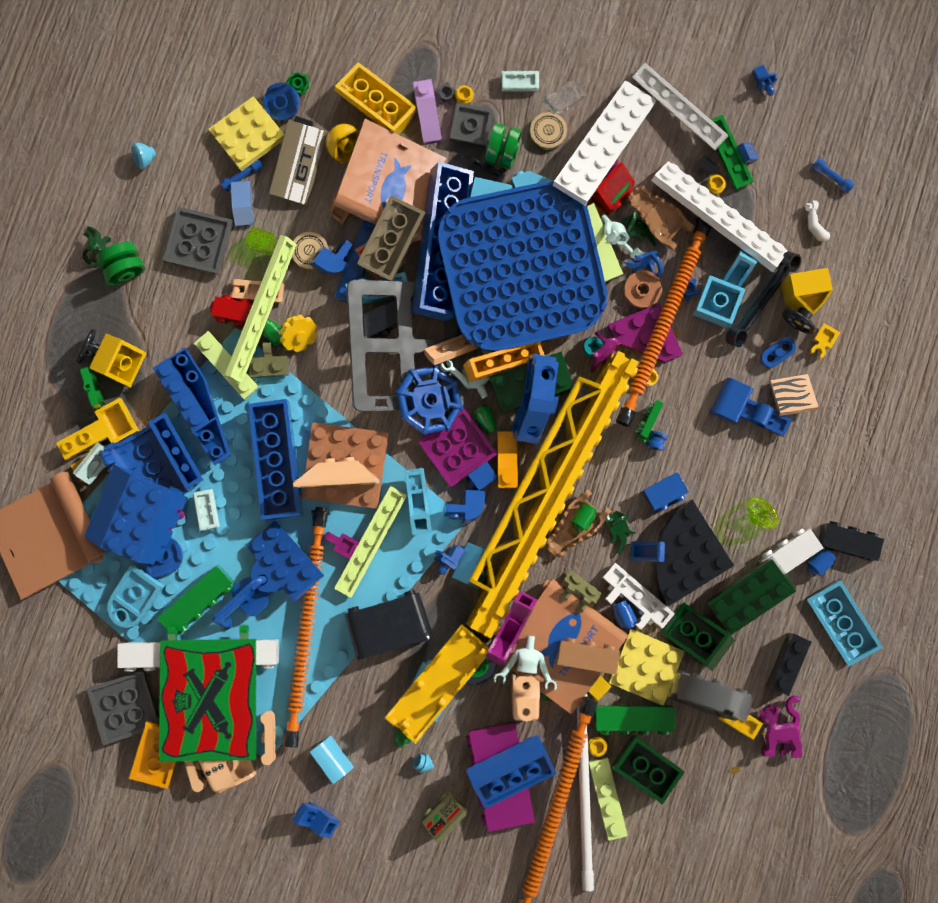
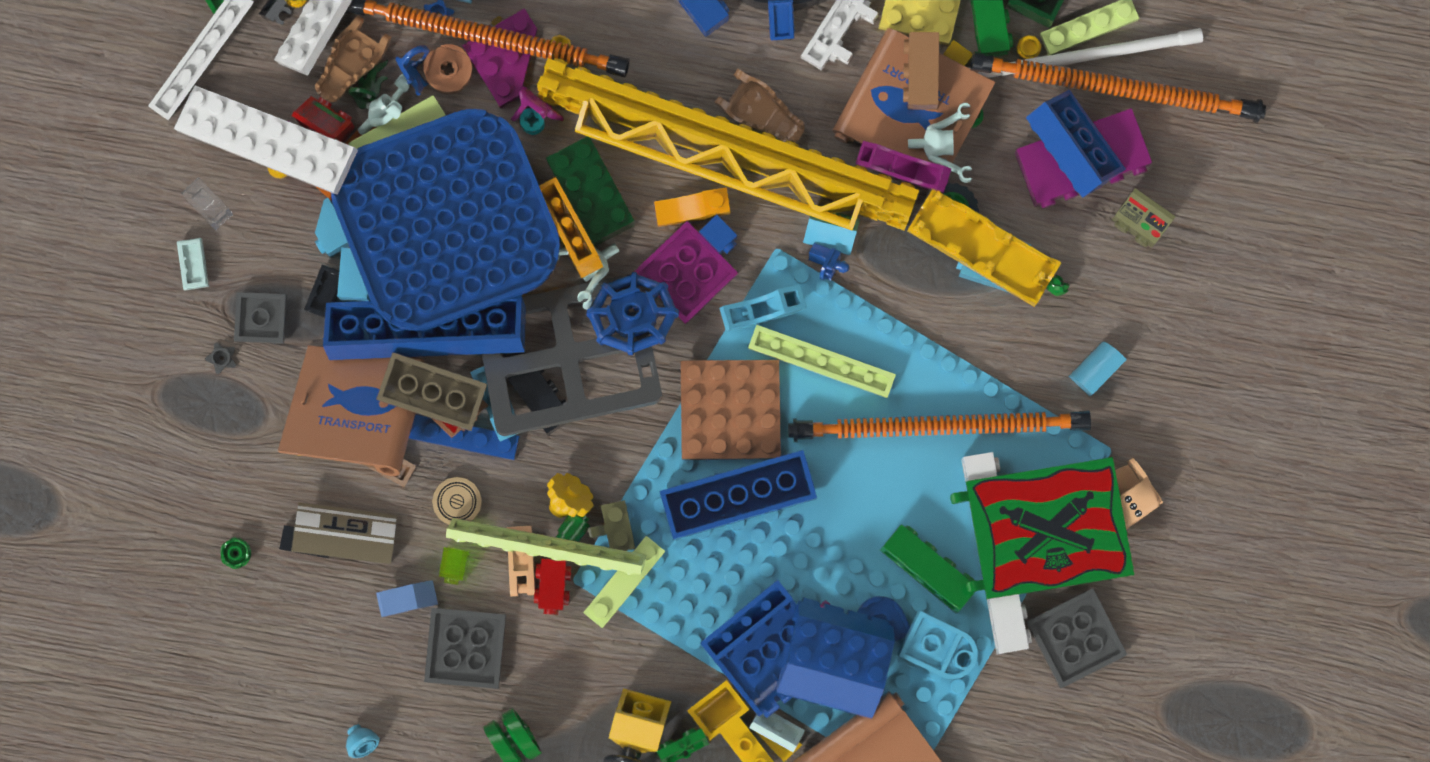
camera: 95 degrees left, 0 degrees up
light orange plate [129,721,176,789] -> none
blue wedge [153,347,231,466] -> none
light nougat plate [184,761,207,792] -> none
light aqua plate [193,489,220,531] -> none
light yellow plate [209,96,285,172] -> none
blue plate [212,521,324,630] -> none
blue bar [220,159,263,192] -> none
light nougat plate [260,711,276,765] -> none
blue tile [263,83,300,121] -> none
blue brick [293,801,340,838] -> none
light nougat slope [294,457,380,488] -> none
blue brick [309,240,353,274] -> none
magenta plate [324,531,359,559] -> none
yellow cylinder [326,124,360,163] -> none
yellow brick [335,62,417,135] -> none
black windscreen [344,590,434,660] -> none
lavender slope [413,79,442,144] -> none
medium azure plate [413,753,434,774] -> none
light nougat plate [424,335,478,365] -> none
blue brick [444,490,485,525] -> none
yellow plate [455,86,474,104] -> none
green cone [473,404,497,433] -> none
green wheel [485,123,522,170] -> none
light nougat piece [511,673,539,721] -> none
blue brick [512,354,559,444] -> none
tan tile [530,112,567,150] -> none
olive plate [560,570,601,613] -> none
green brick [570,503,597,533] -> none
dark green piece [606,511,636,555] -> none
blue brick [611,600,637,631] -> none
green plate [635,400,664,443] -> none
blue wheel [646,431,668,451] -> none

